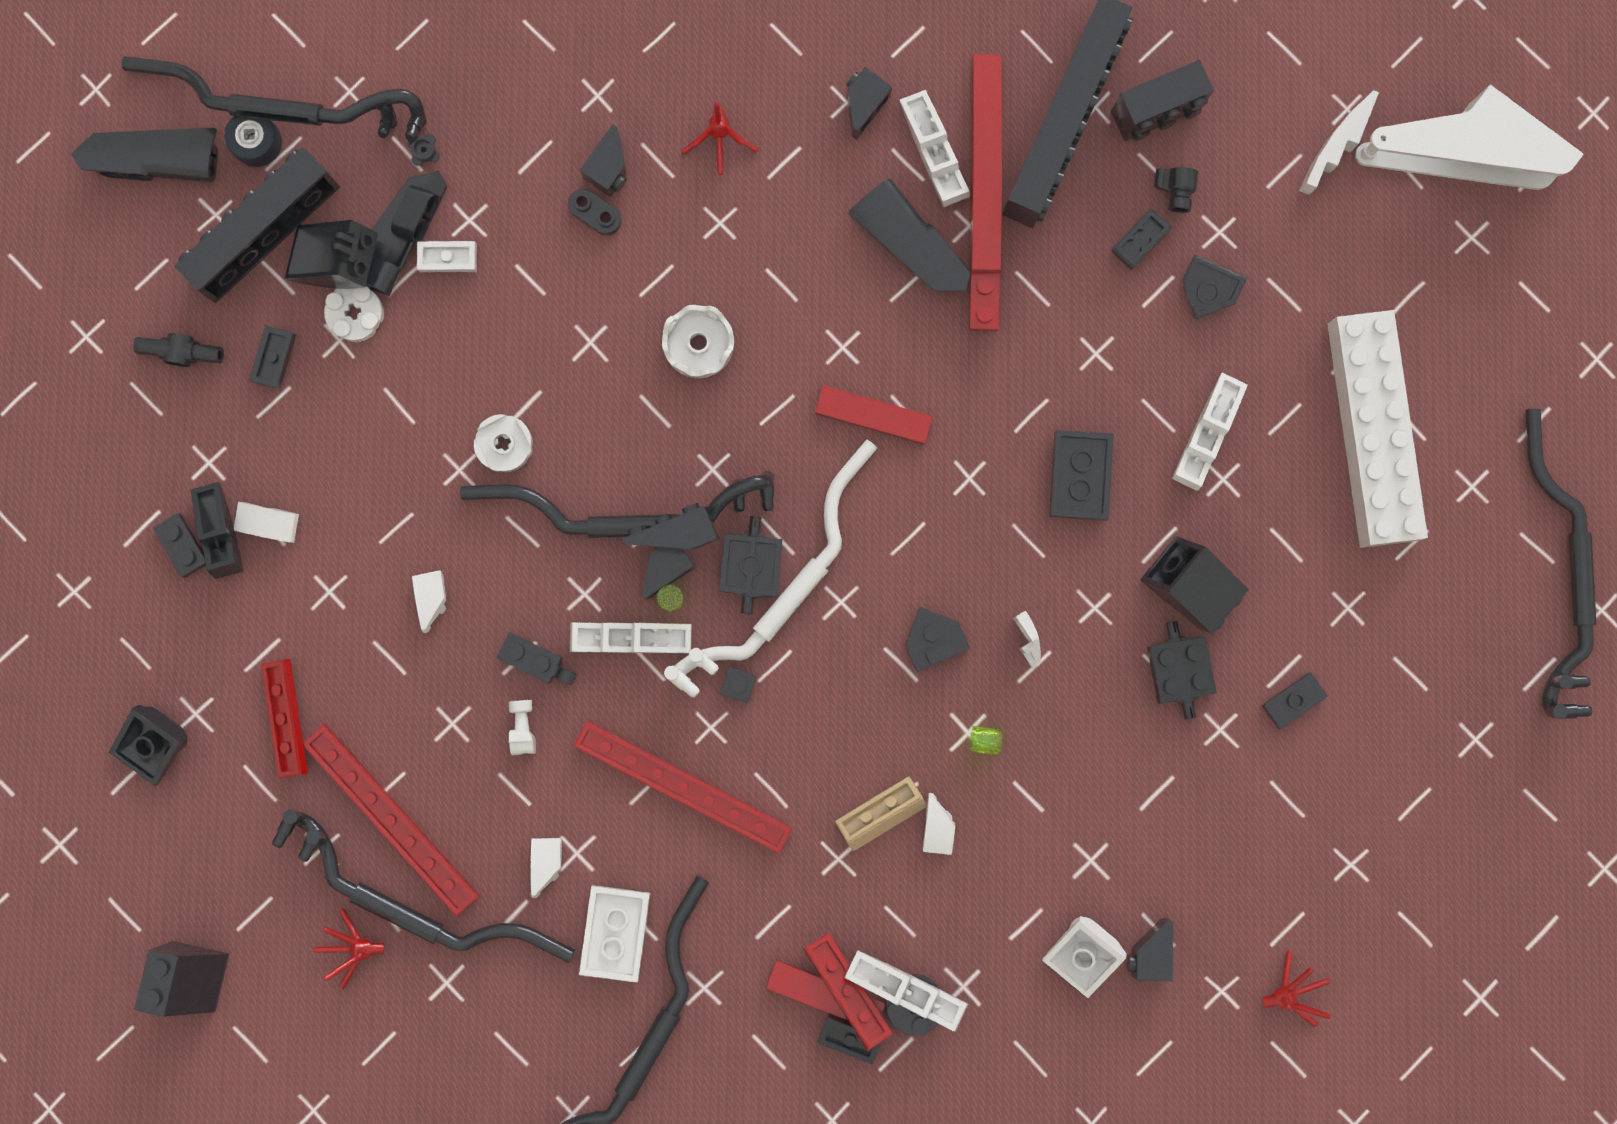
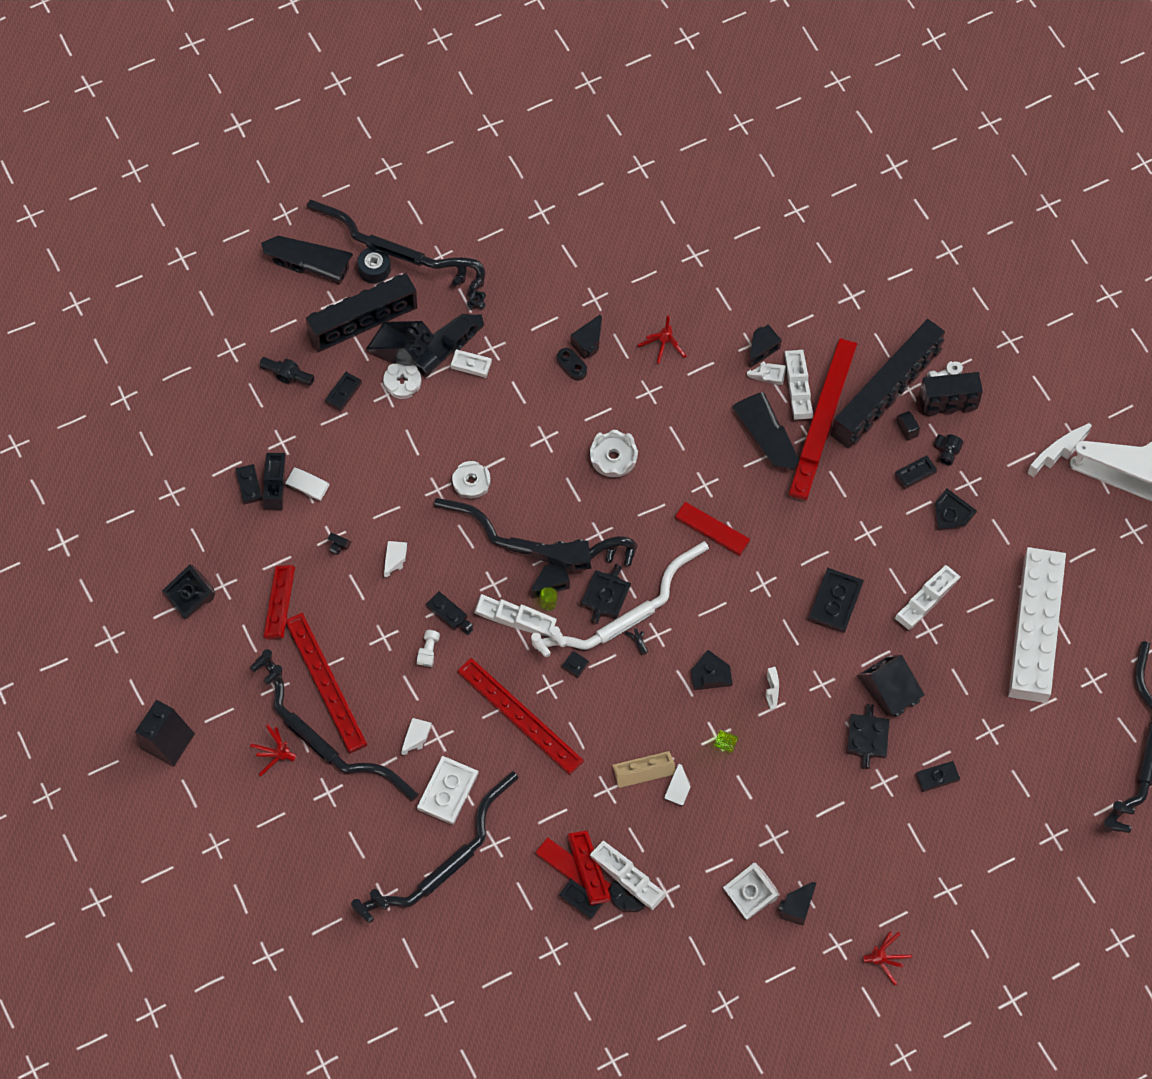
camera: 20 degrees right, 20 degrees down
none -> black tile [328,532,352,555]
none -> black bar [625,628,648,655]
none -> white slope [747,361,786,385]
none -> black piece [897,411,920,441]
none -> white leg [927,361,963,377]

